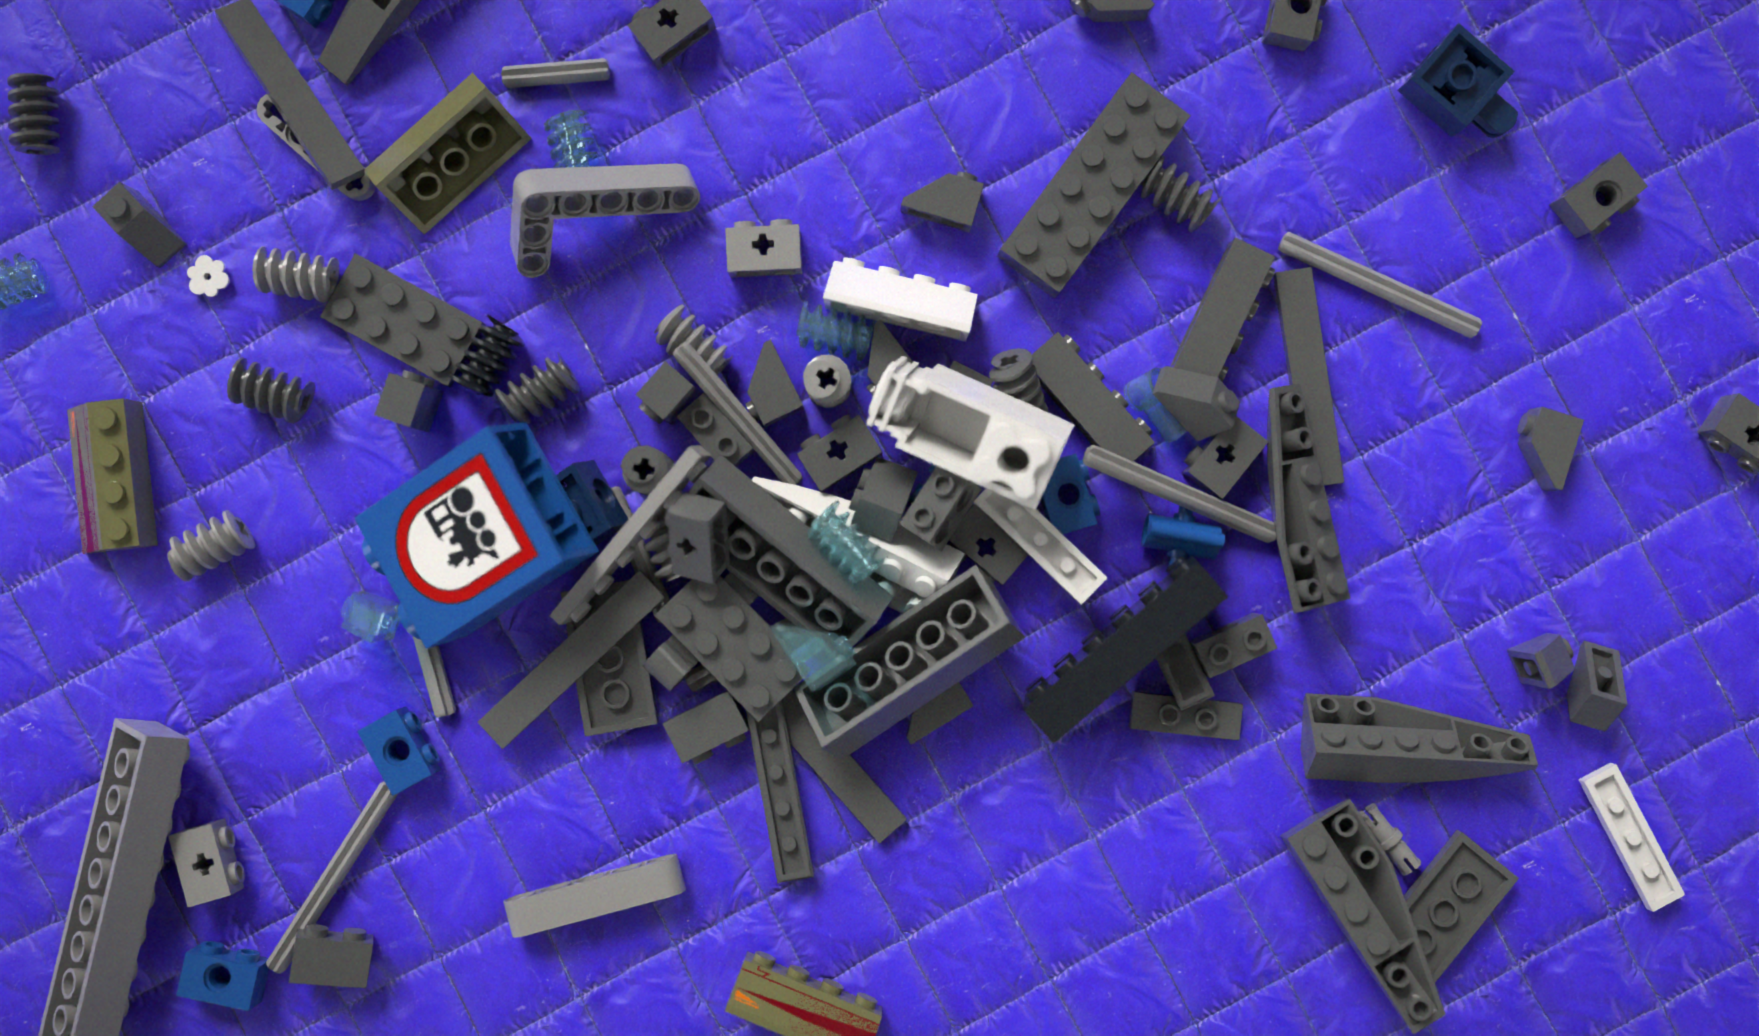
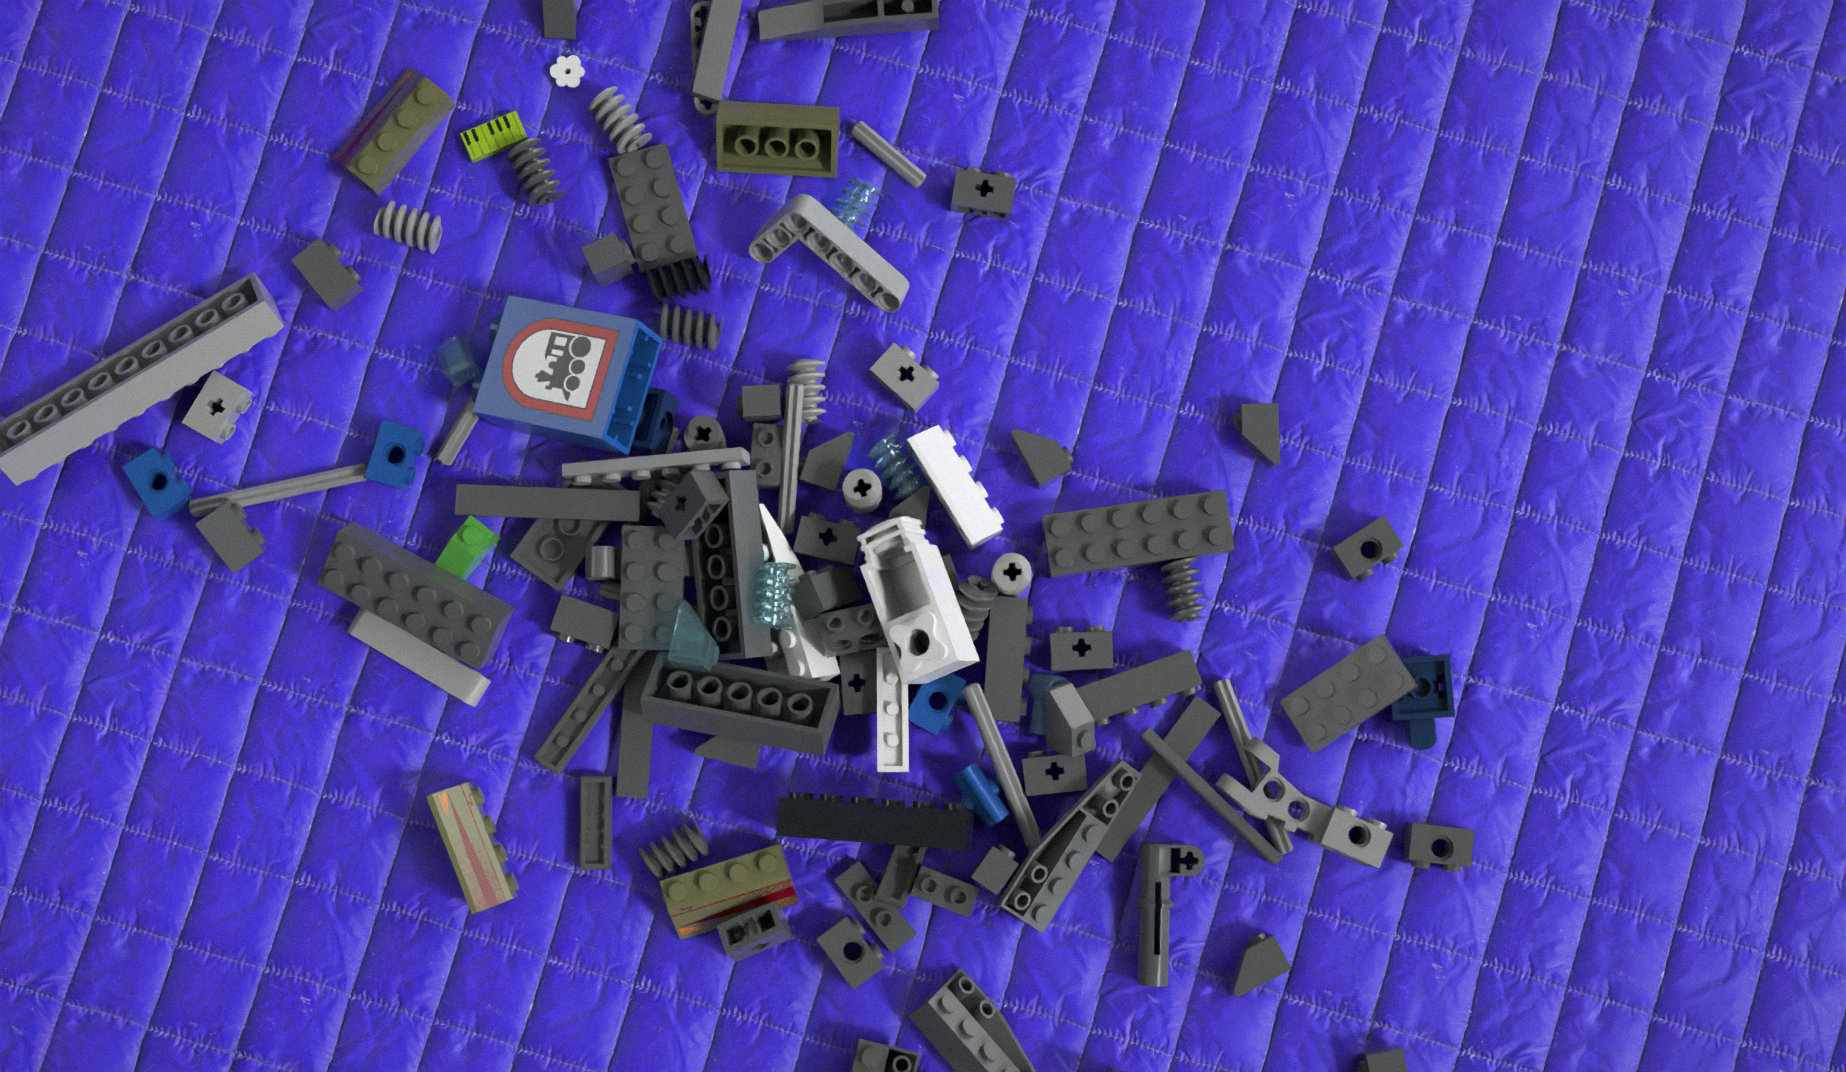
camera: 50 degrees right, 5 degrees down
none -> dark grey brick [291,237,364,312]
none -> dark grey brick [317,522,515,670]
none -> bright green slope [435,515,501,581]
none -> lime tile [460,110,528,163]
none -> dark grey plate [579,776,613,870]
none -> dark grey piece [638,818,709,880]
none -> olive slope [659,843,799,940]
none -> dark grey brick [716,901,793,962]
none -> dark grey brick [816,915,885,990]
none -> dark grey brick [970,844,1019,895]
none -> light grey piece [991,553,1032,597]
none -> dark grey brick [1048,626,1114,672]
none -> dark grey piece [1135,842,1205,987]
none -> dark grey tile [1137,726,1283,865]
none -> light grey brick [1215,736,1393,869]
none -> dark grey plate [1279,634,1418,754]

